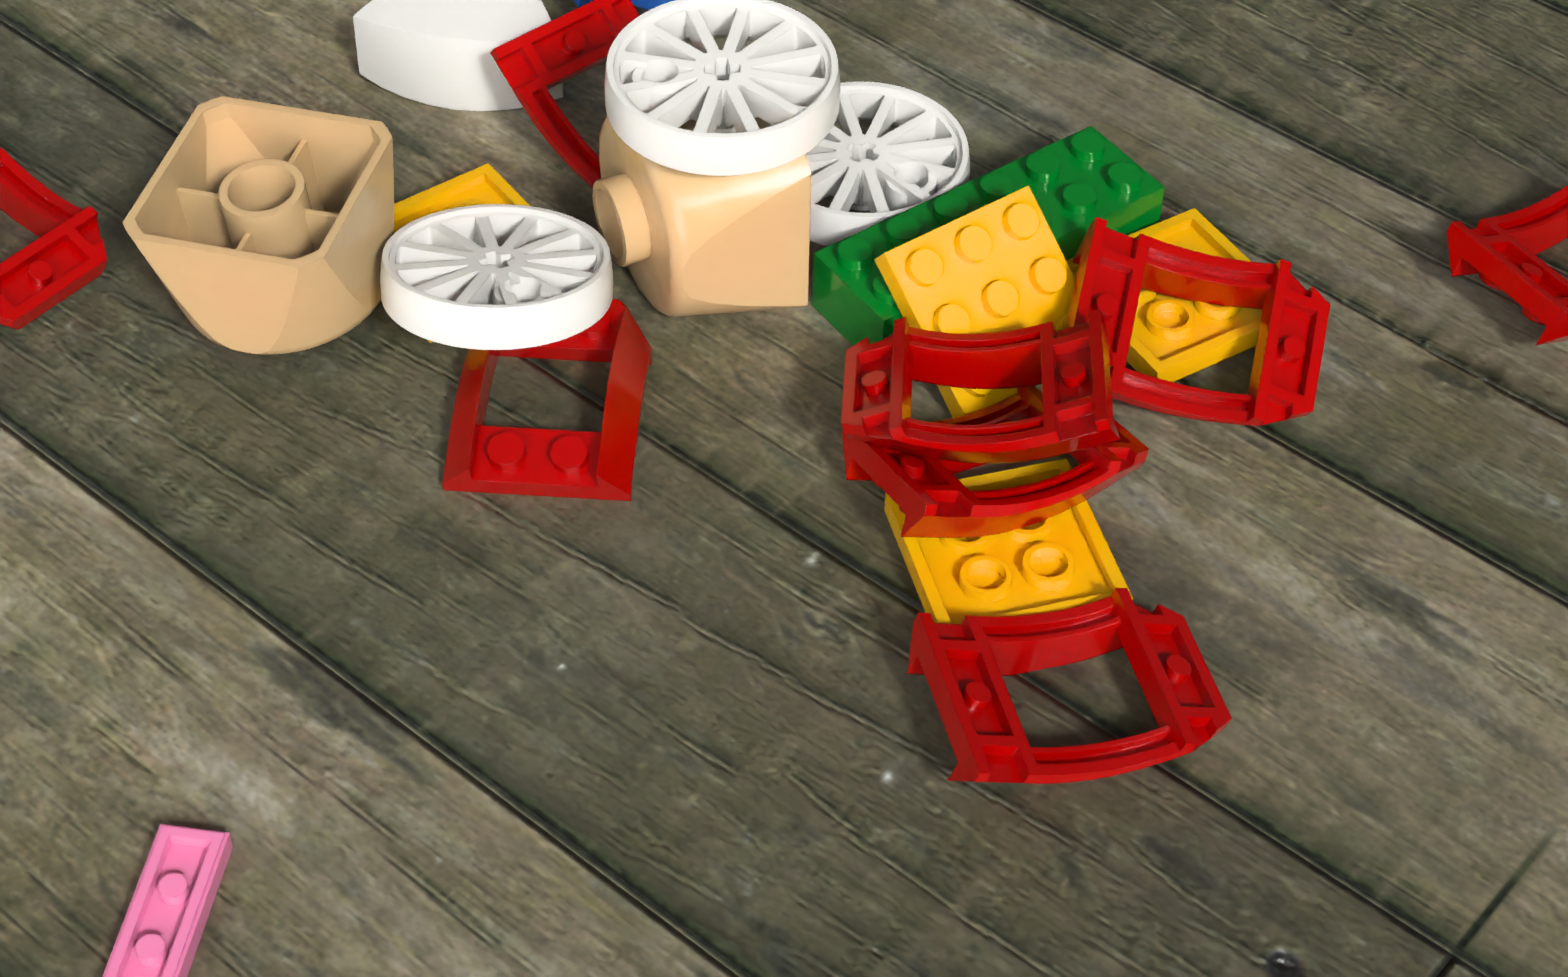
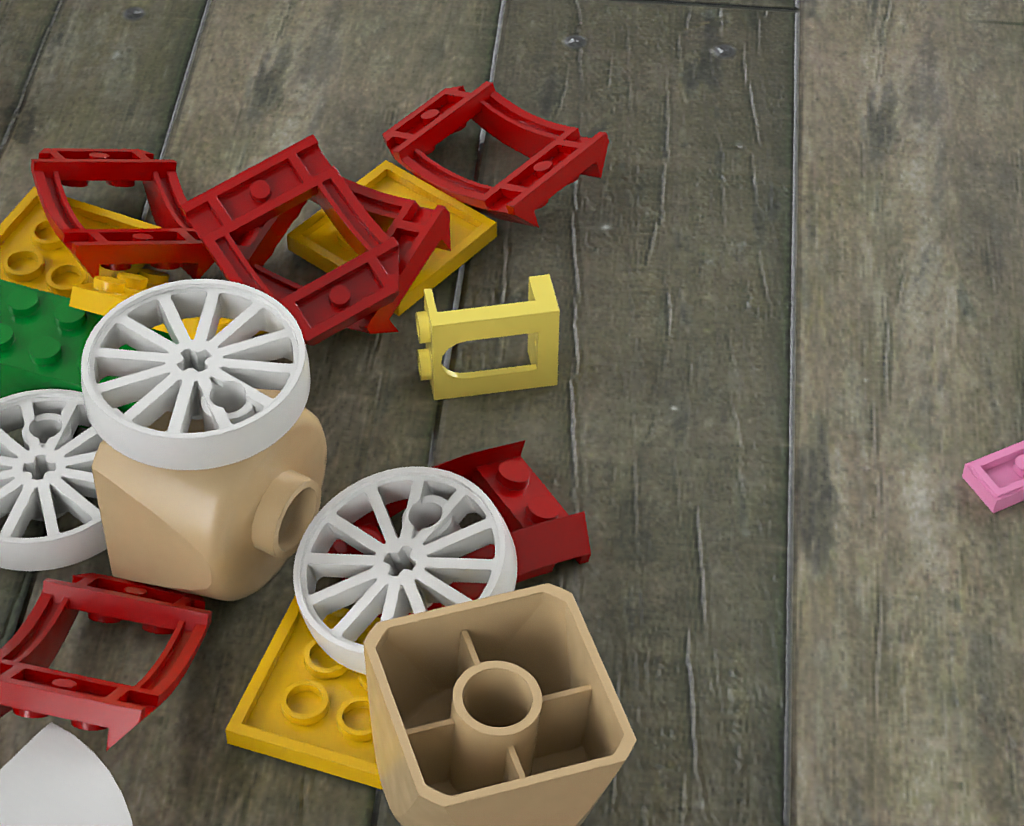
camera: 125 degrees left, 0 degrees up
none -> light yellow panel [416,274,560,401]

